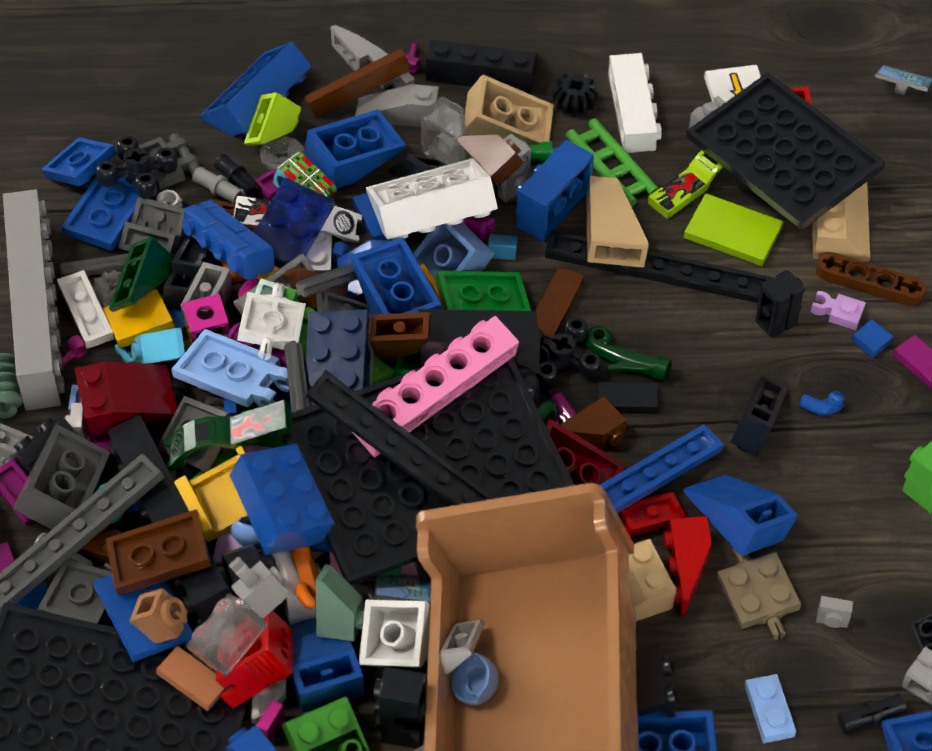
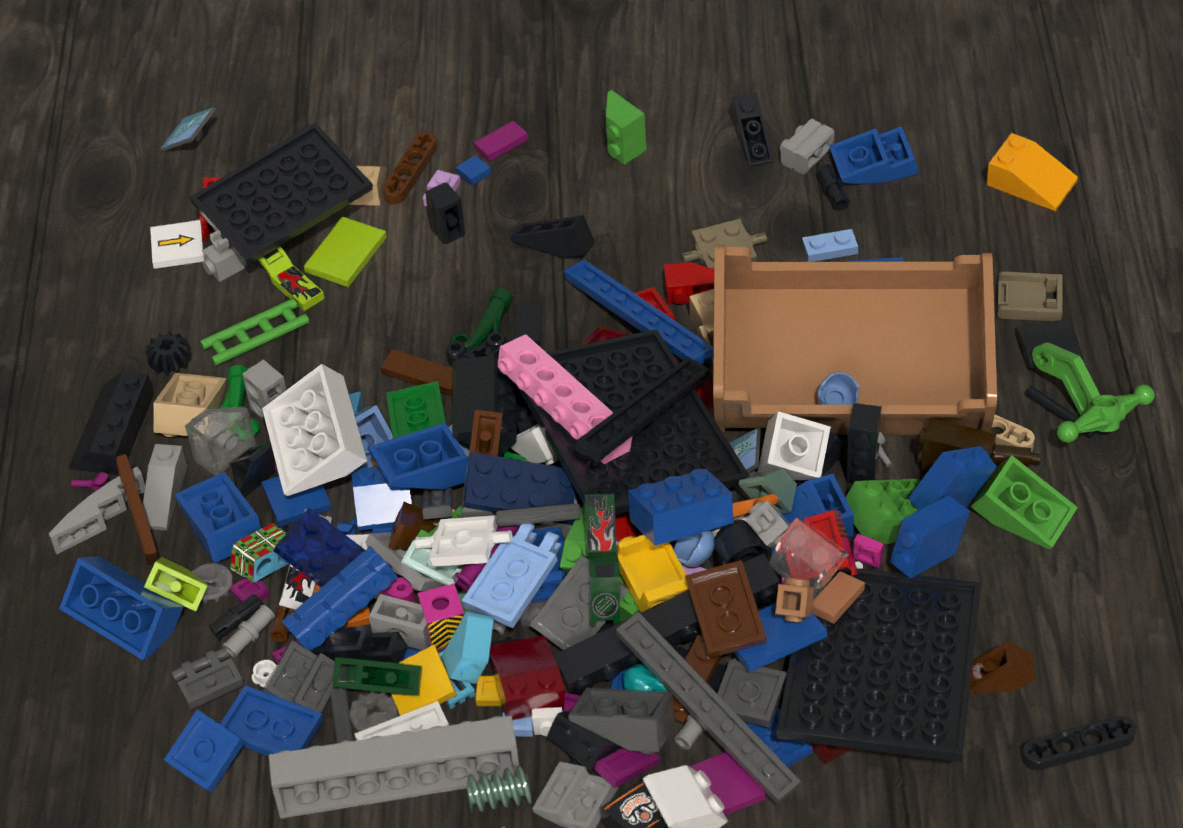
camera: 85 degrees left, 5 degrees down
black gear [96,136,178,199] -> none
dark grey axle [296,263,358,297] -> none
light grey slope [439,620,485,675] -> none
slope [457,134,525,186] -> none
blue brick [515,140,594,243] -> none
black tile [545,231,773,303] -> none
reddish brown slope [560,397,627,451] -> none
tan slope [586,176,649,268] -> none
white brick [608,53,661,153] -> none
blue slope [683,474,798,556] -> none
blue arm [799,391,845,416] -> none
light grey plate [816,596,853,628] -> none

